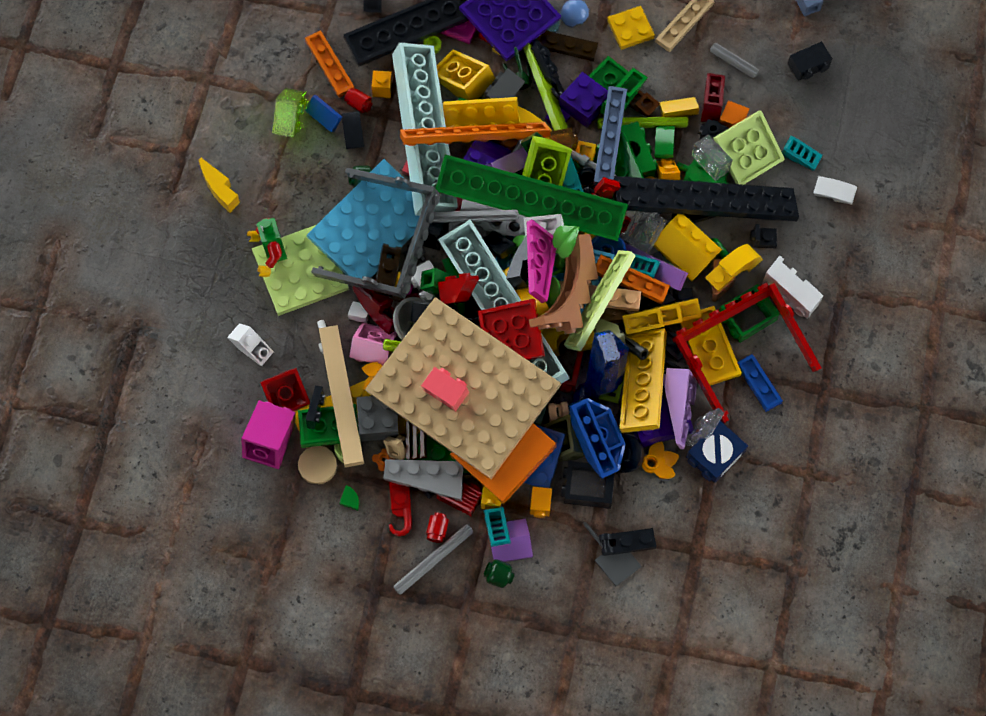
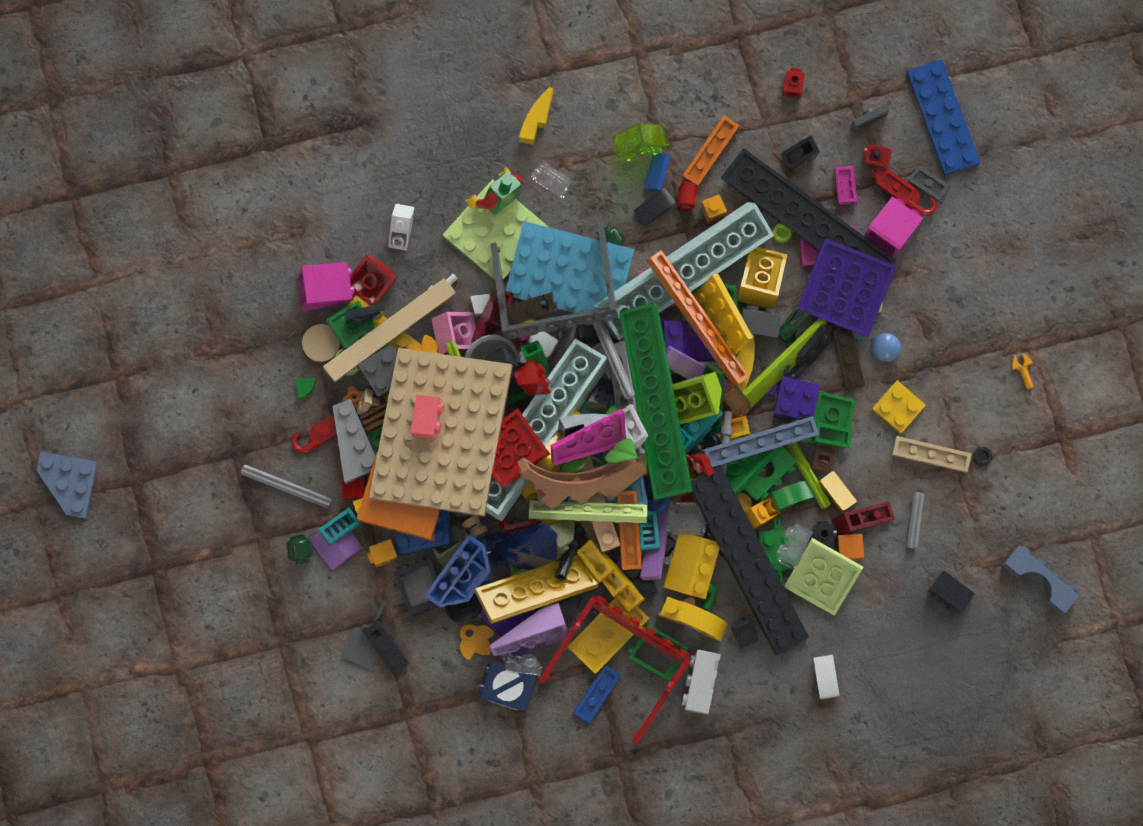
camera: 60 degrees right, 10 degrees up
red brick [426,512,449,543] -> none
teal slope [782,136,823,171] -> none
none -> clear hinge [530,160,574,198]

